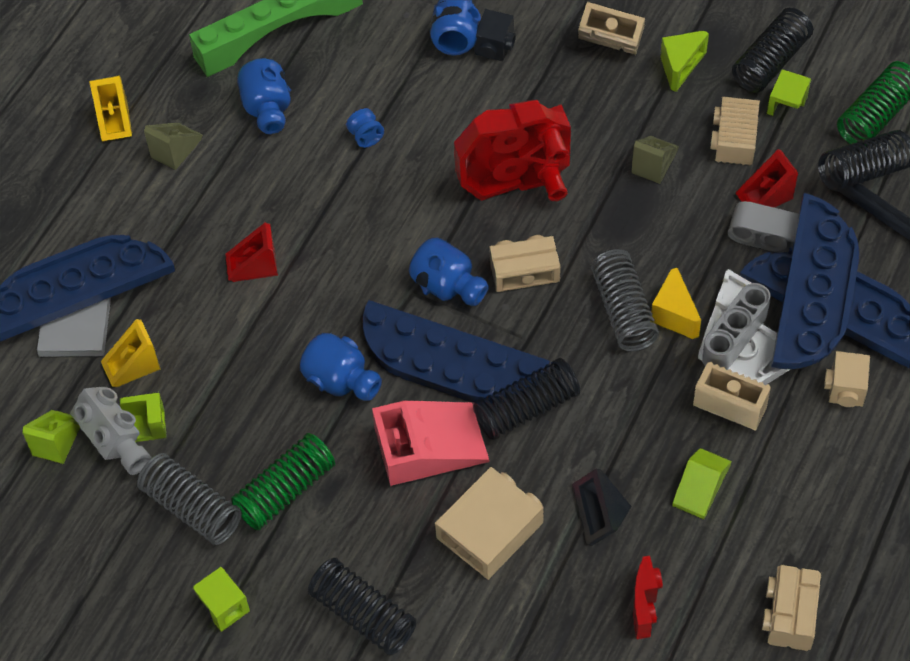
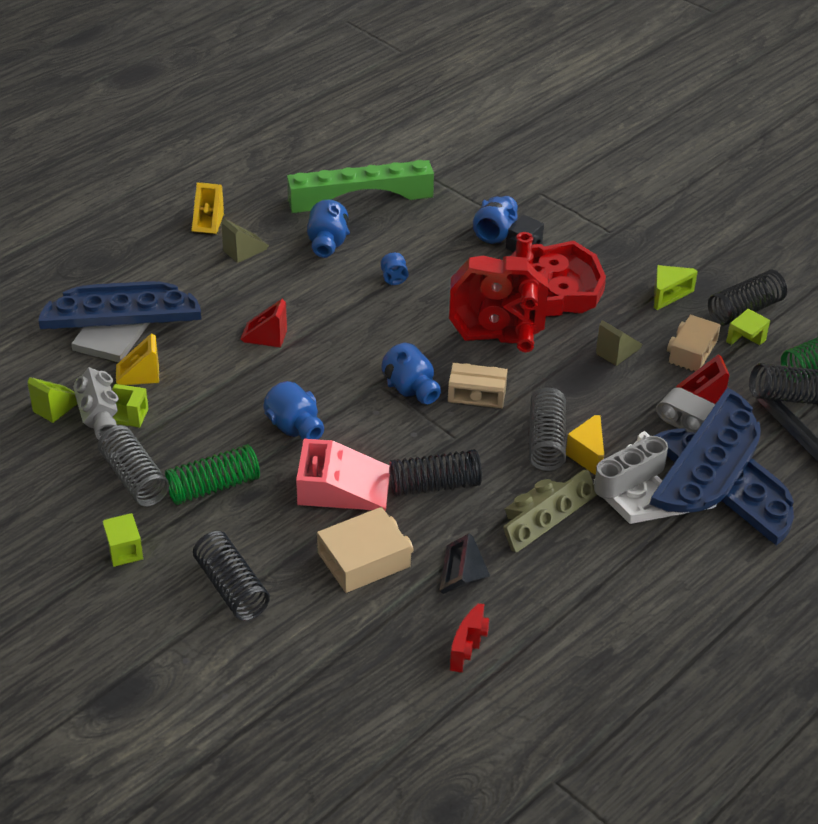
camera: 15 degrees right, 15 degrees down
dark blue plate [363,300,550,404] -> none
tan brick [578,2,645,55] -> none
lime slope [672,448,732,519] -> none
tan brick [693,362,771,431] -> none
tan brick [762,565,821,651] -> none
tan brick [824,351,870,407] -> none
none -> olive bracket [503,470,597,552]
none -> red brick [510,232,606,316]

